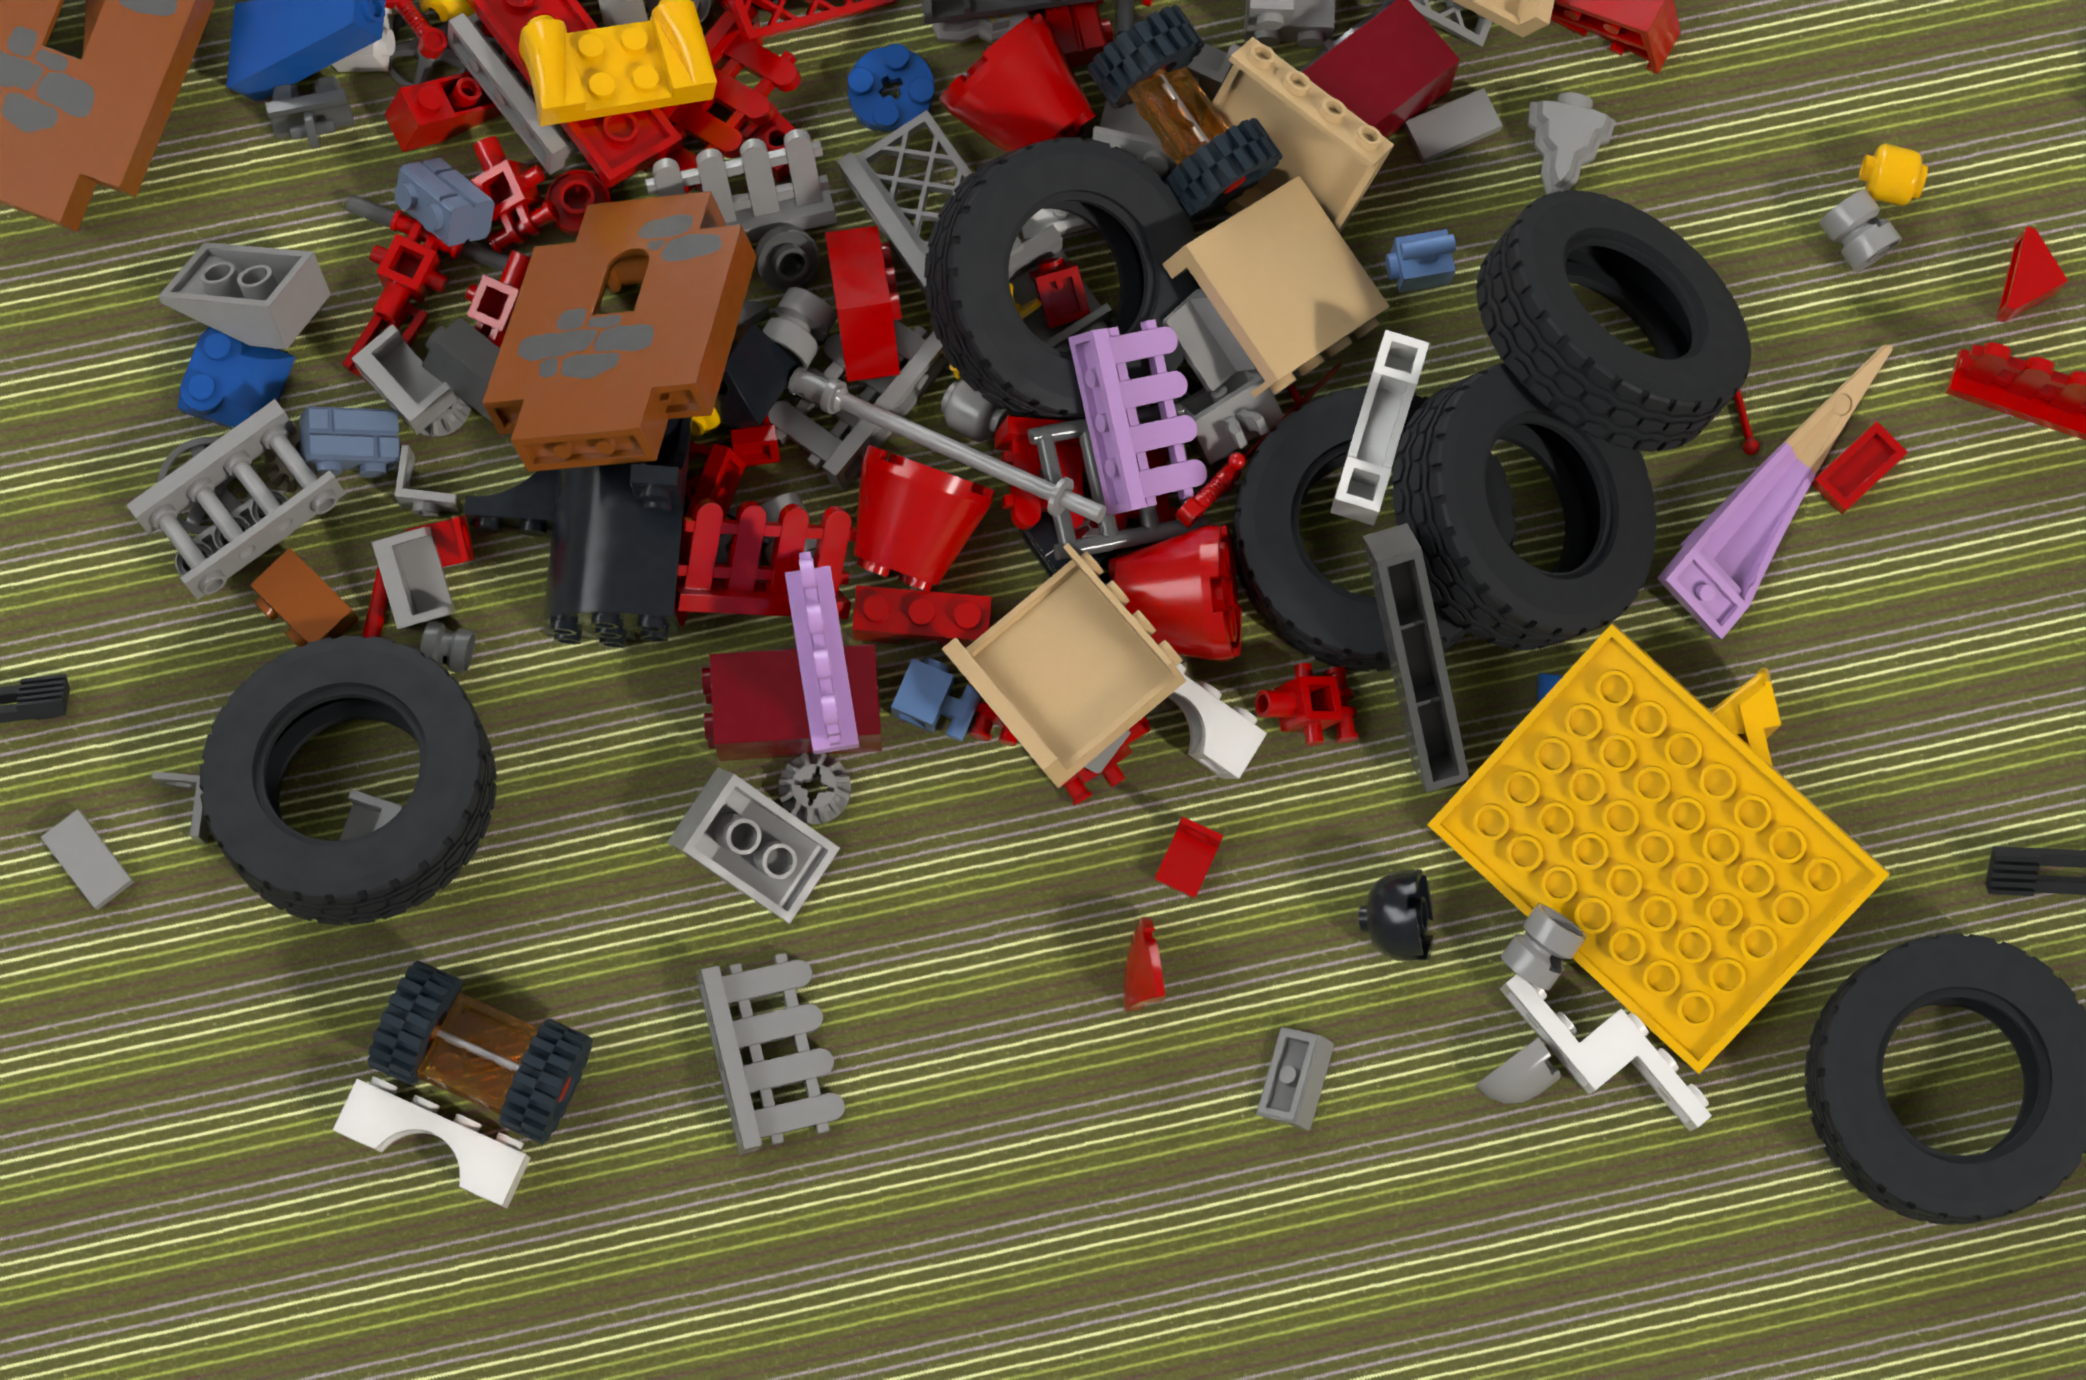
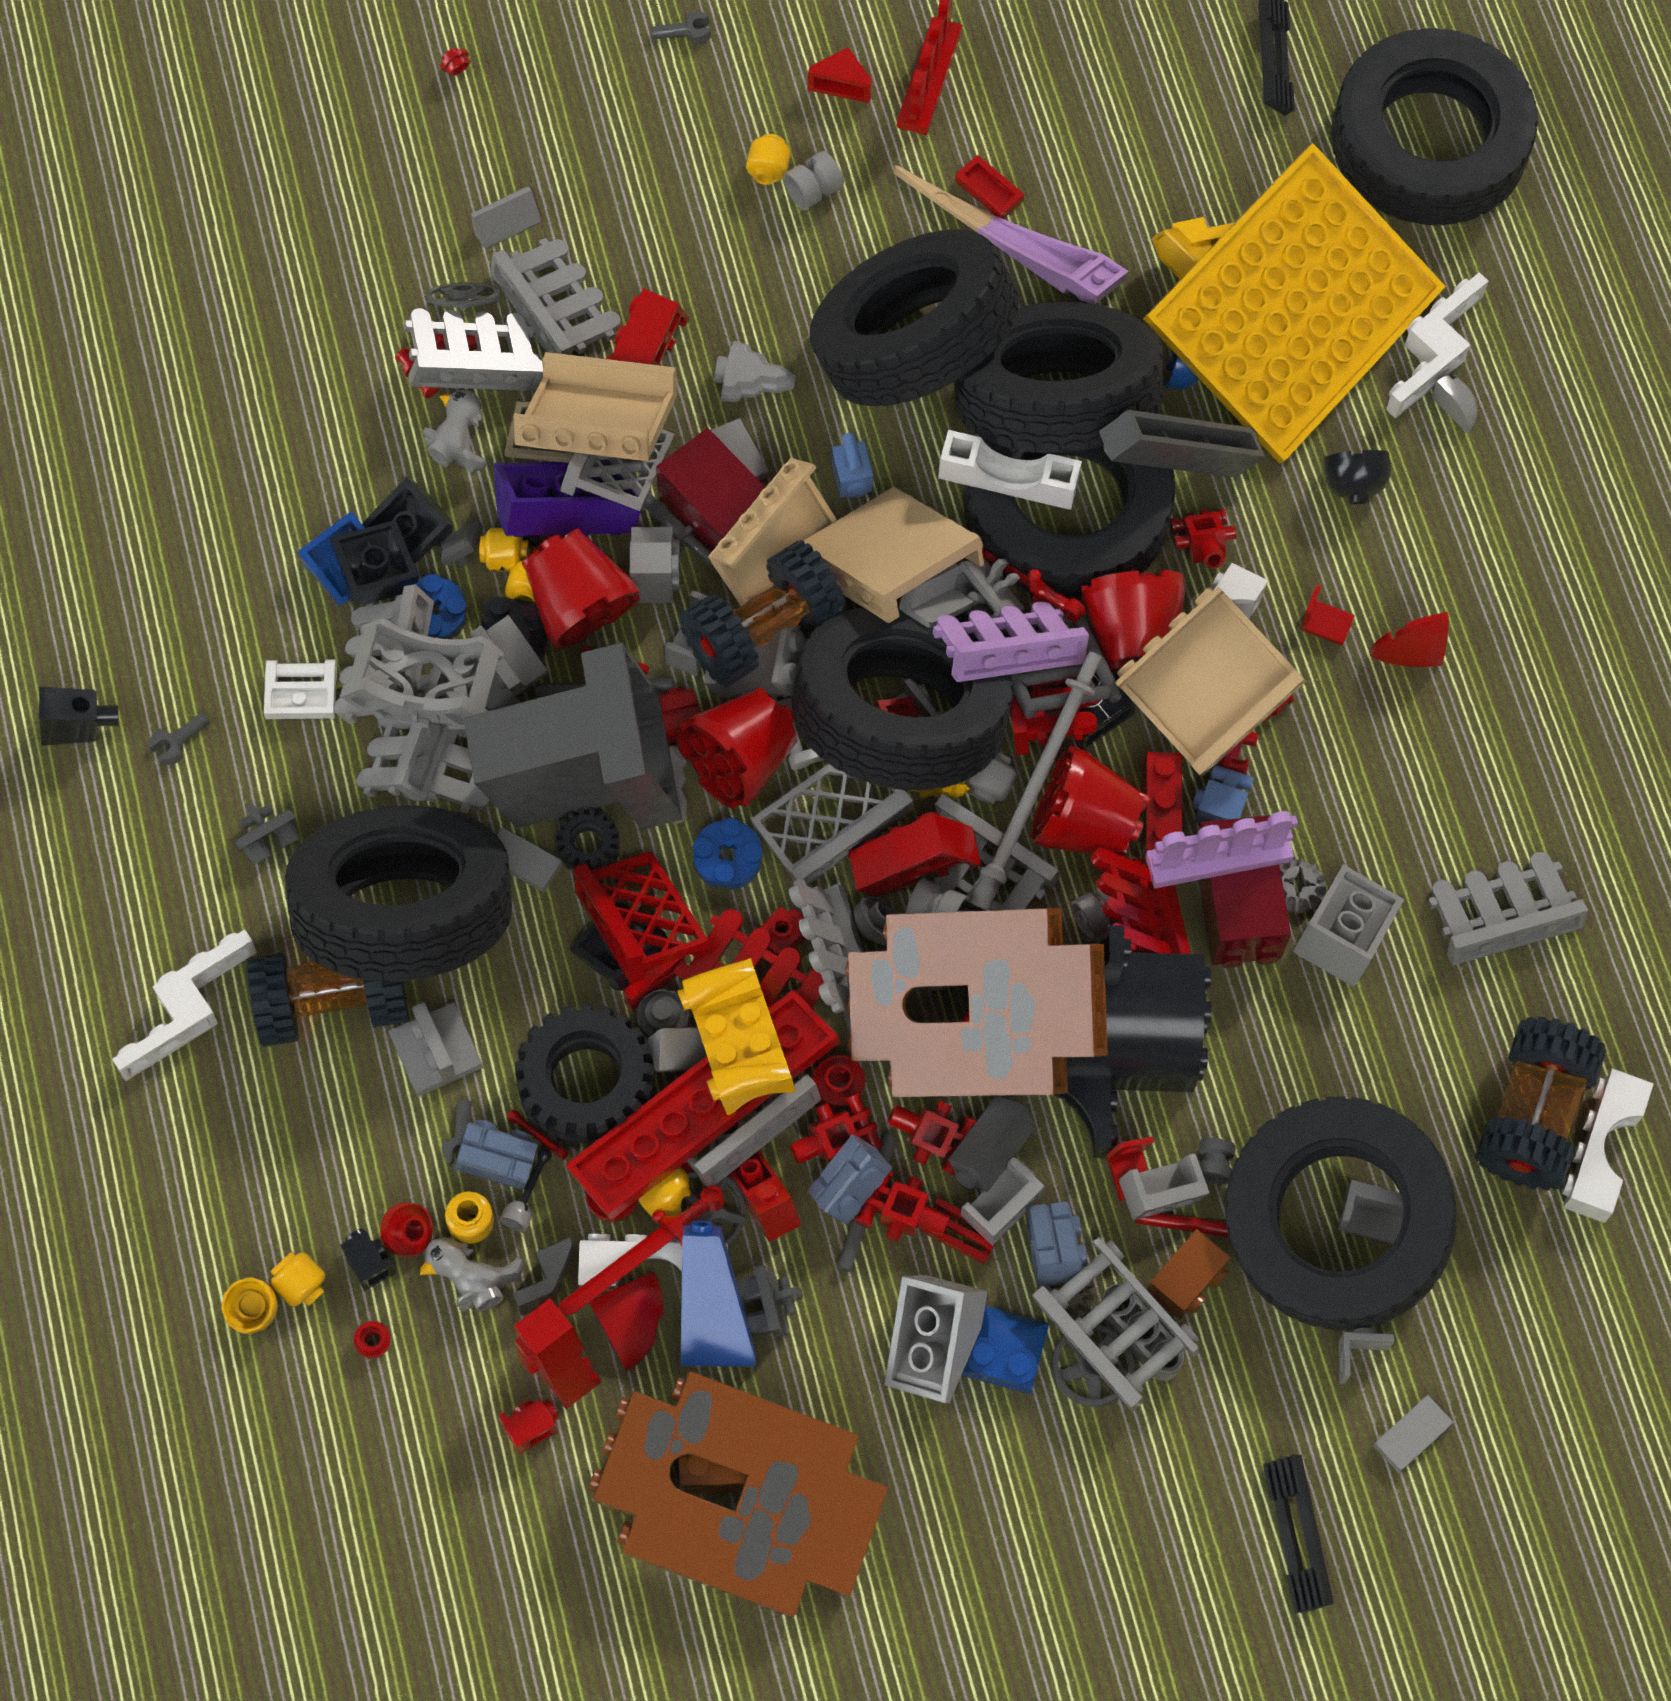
camera: 90 degrees left, 10 degrees down
light grey bracket [394,445,462,517] -> none
light grey slope [1256,1027,1334,1130] -> none
light grey wheel [1501,903,1587,991] -> none

